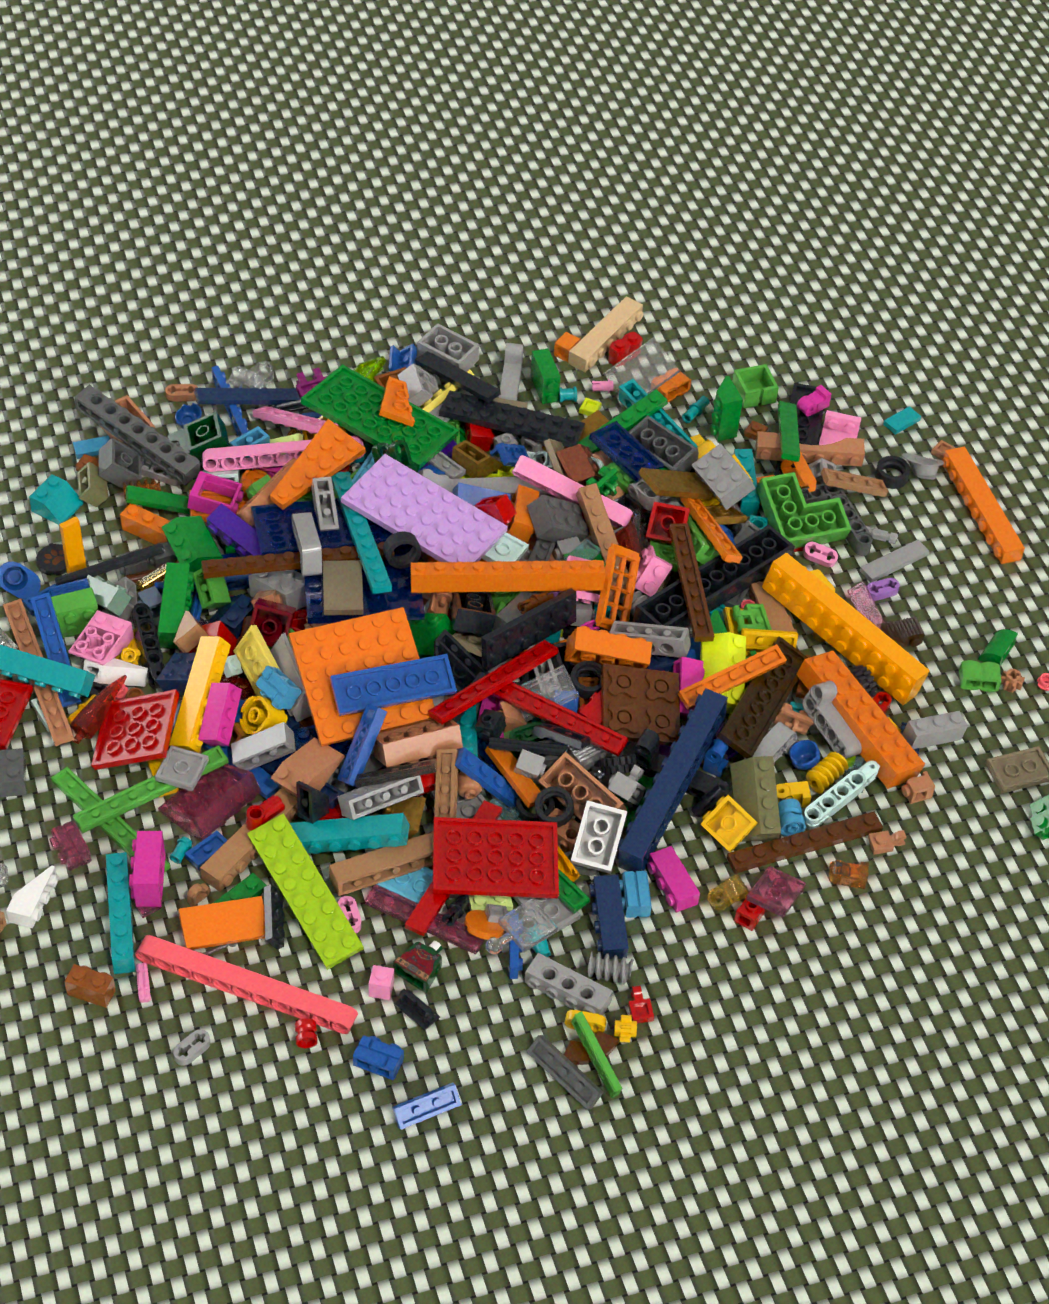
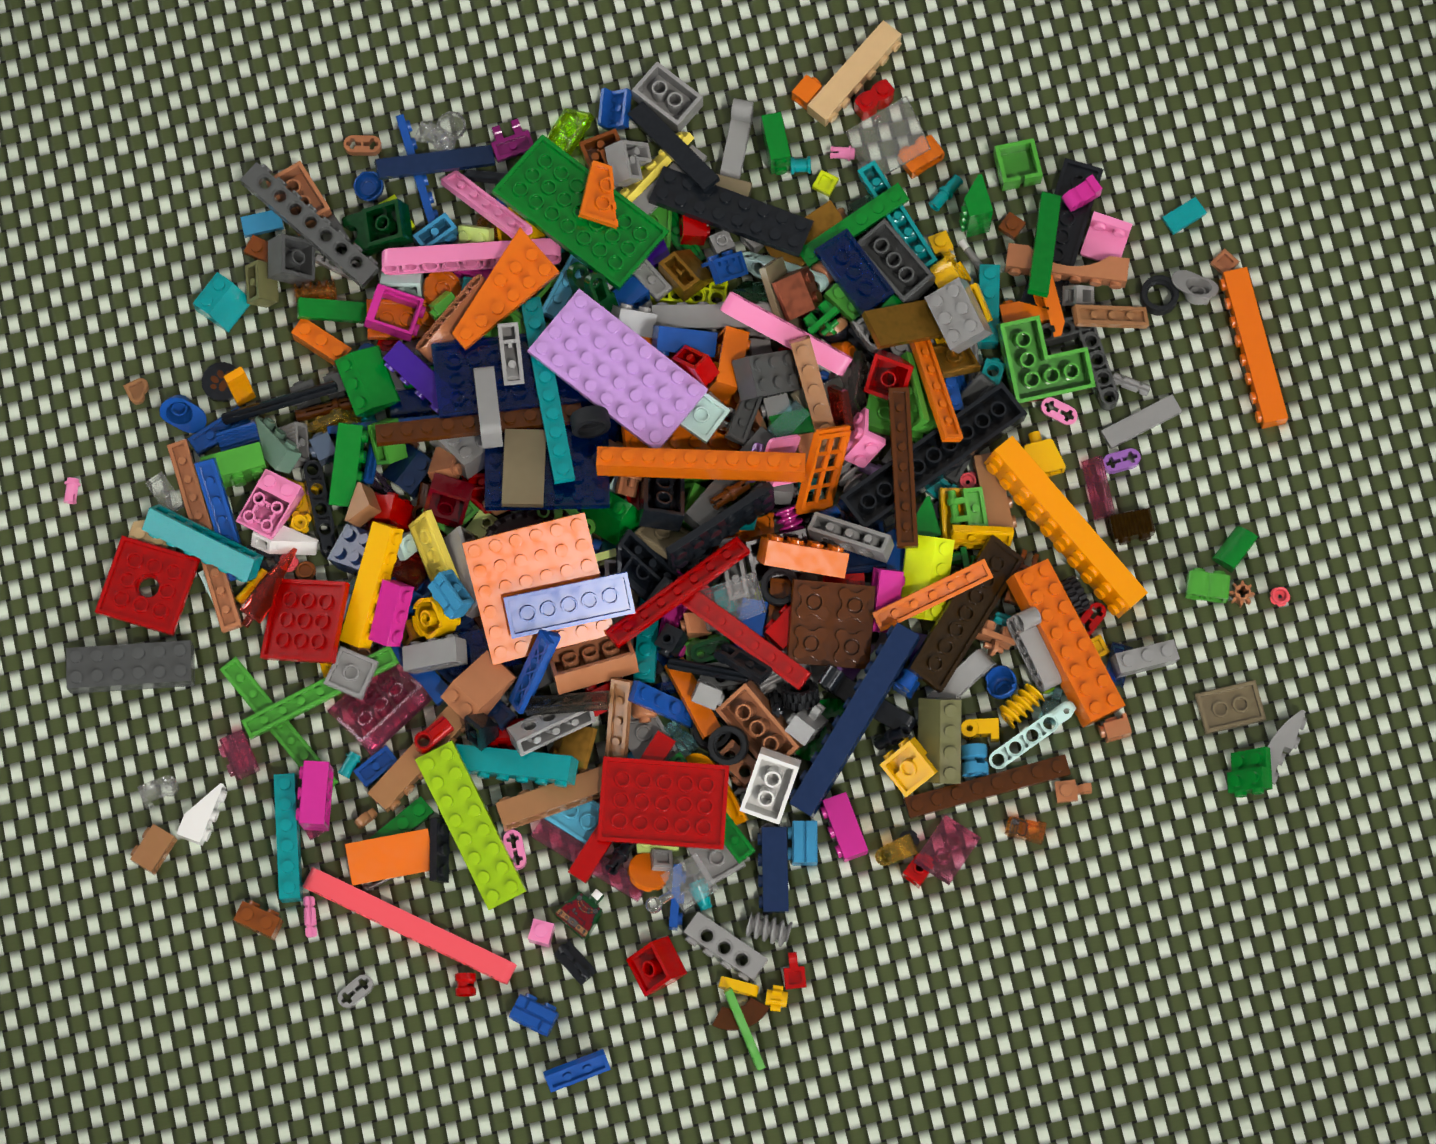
camera: 10 degrees right, 25 degrees up
dark grey plate [527,1035,604,1110] -> none
none -> red slope [626,936,687,997]

